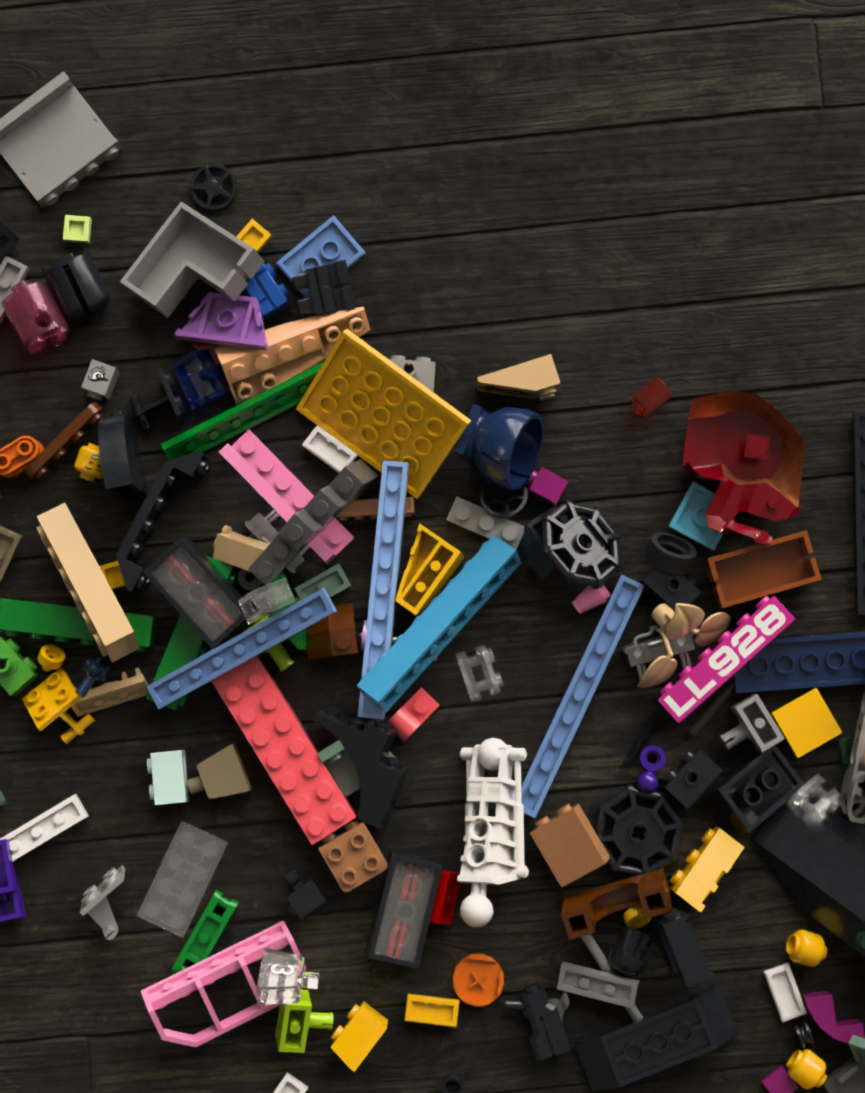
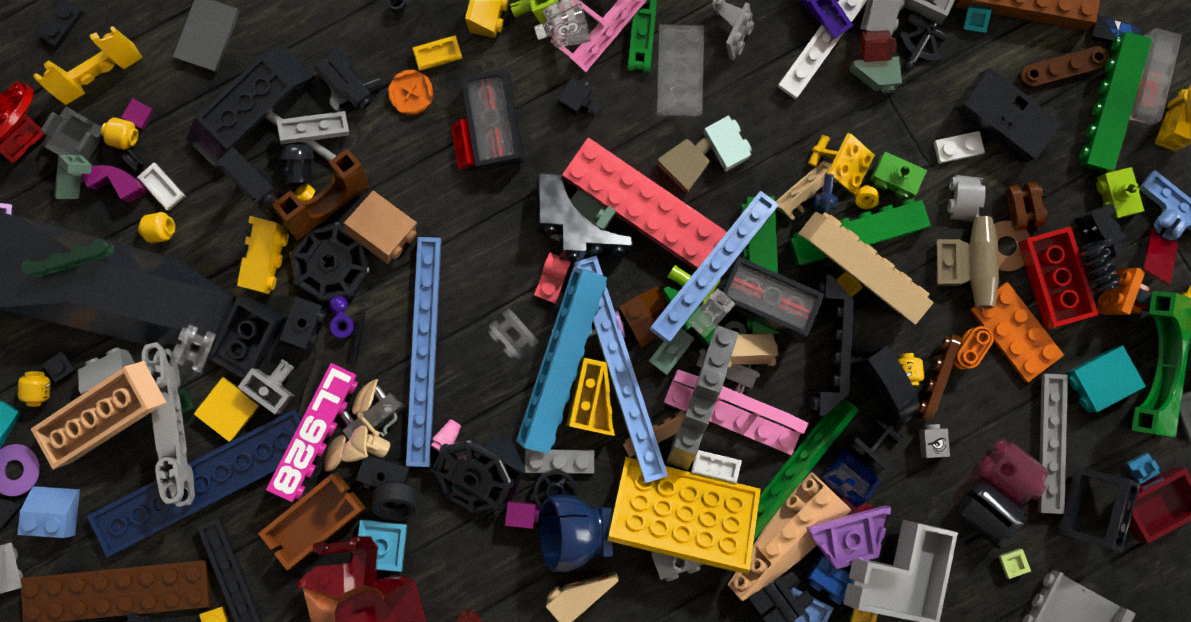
camera: 155 degrees right, 0 degrees up
medium nougat bracket [318,818,388,892] -> none
white piece [457,738,529,928] -> none

